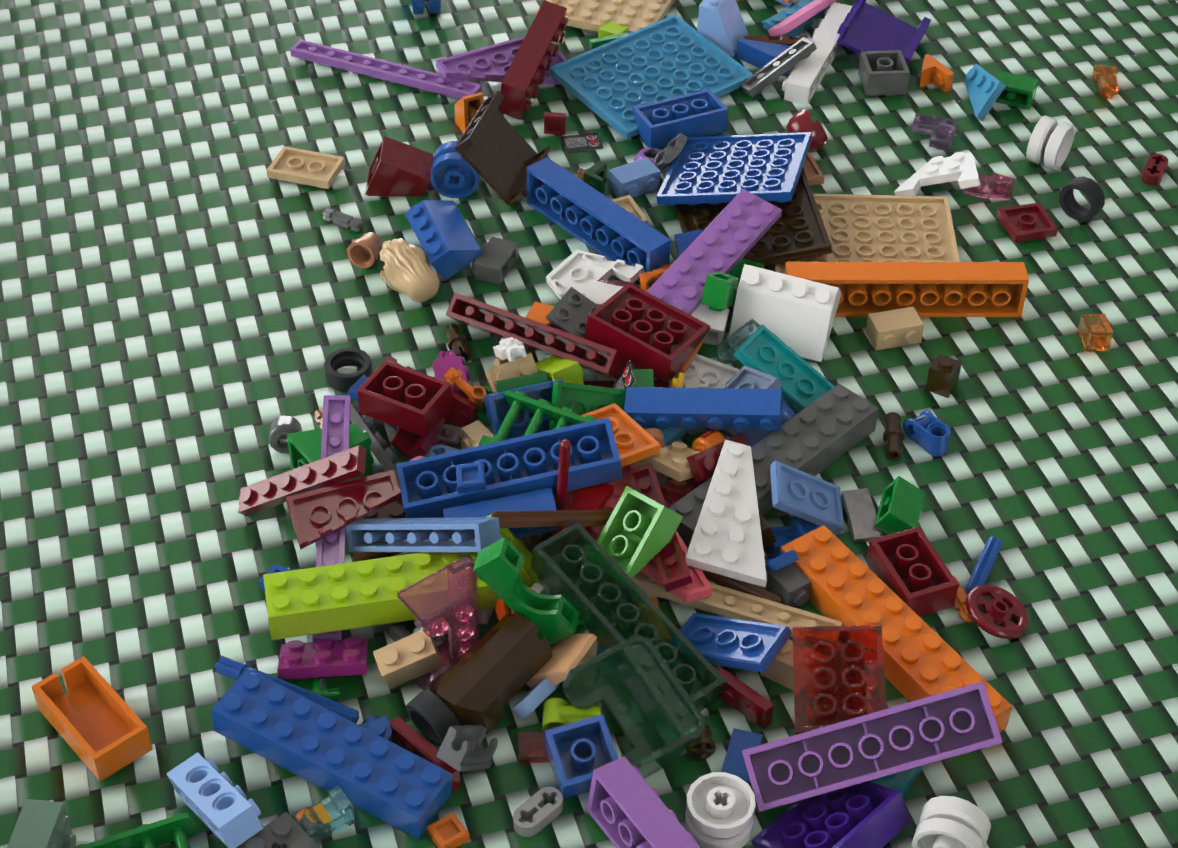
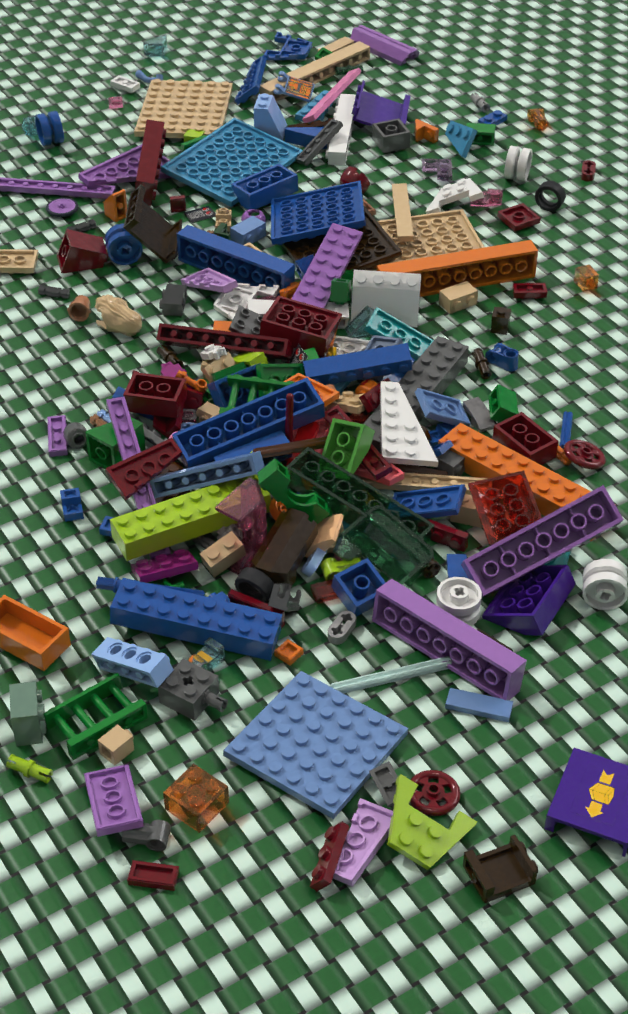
camera: 15 degrees left, 0 degrees up
plate [238,445,366,516] -> none
black tyre [324,347,372,392] -> none
blue slope [405,200,483,280] -> none
blue tile [456,461,486,493] -> none
flat silver slope [654,133,688,170] -> none
none -> medium lavender wheel [46,198,78,217]
none -> medium lavender tile [47,415,68,457]
none -> blue slope [60,488,84,522]
none -> dark grey axle [66,219,97,232]
none -> lavender wing [180,267,238,293]
none -> tan slope [215,208,232,232]
none -> tan tile [392,183,414,242]
none -> light grey pin [470,93,490,112]
none -> blue plate [478,110,507,126]
none -> dark red plate [512,283,547,299]

